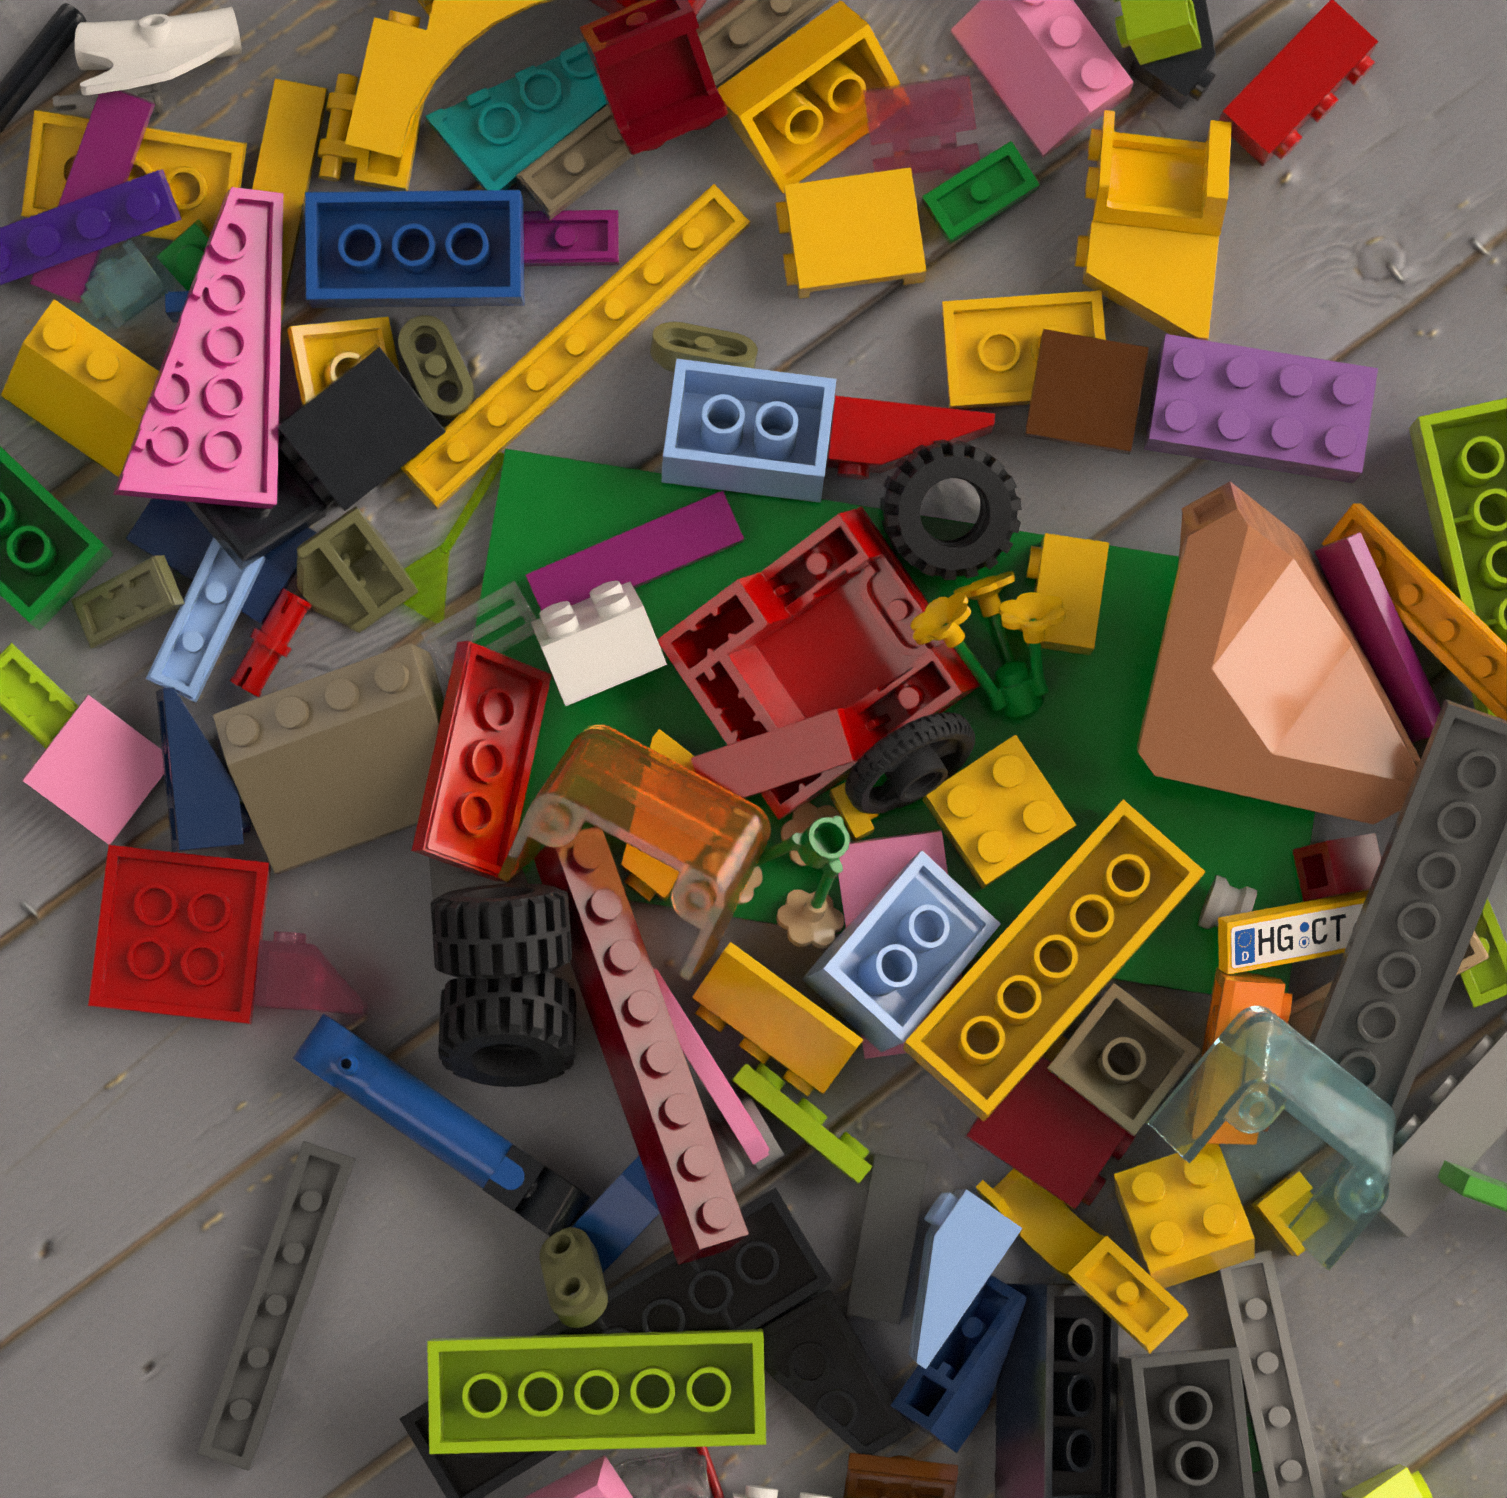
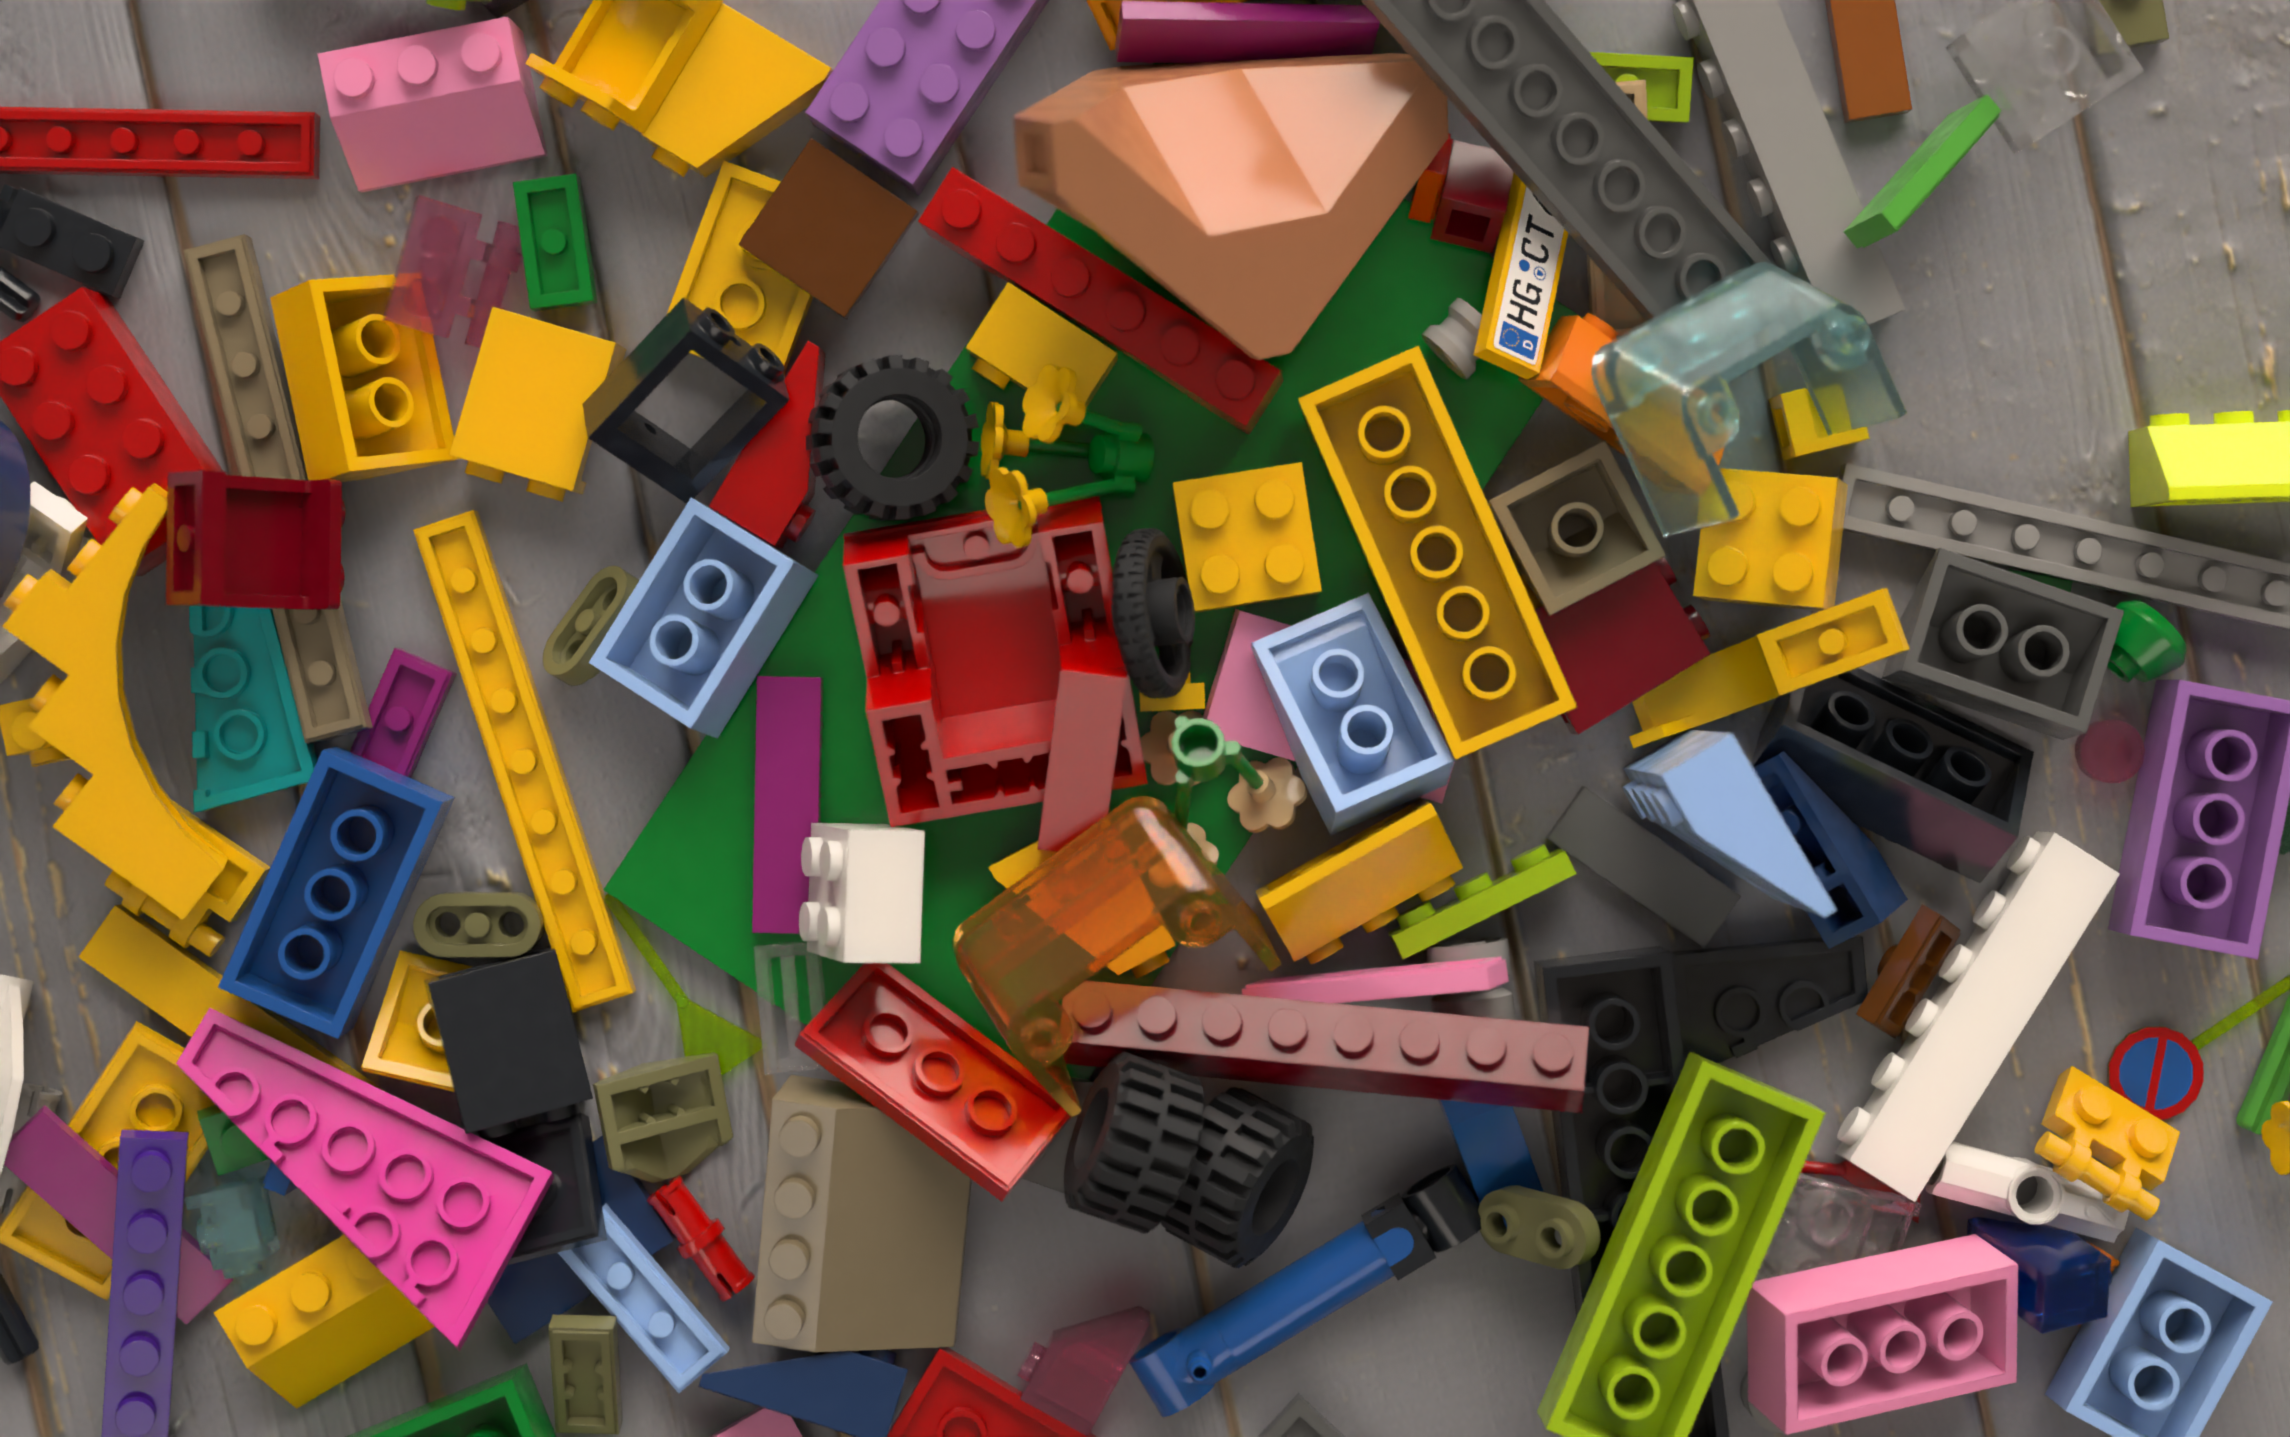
camera: 70 degrees left, 5 degrees up
none -> black window [582,297,790,504]
none -> red arch [918,166,1283,435]
none -> red tile [1408,133,1453,223]

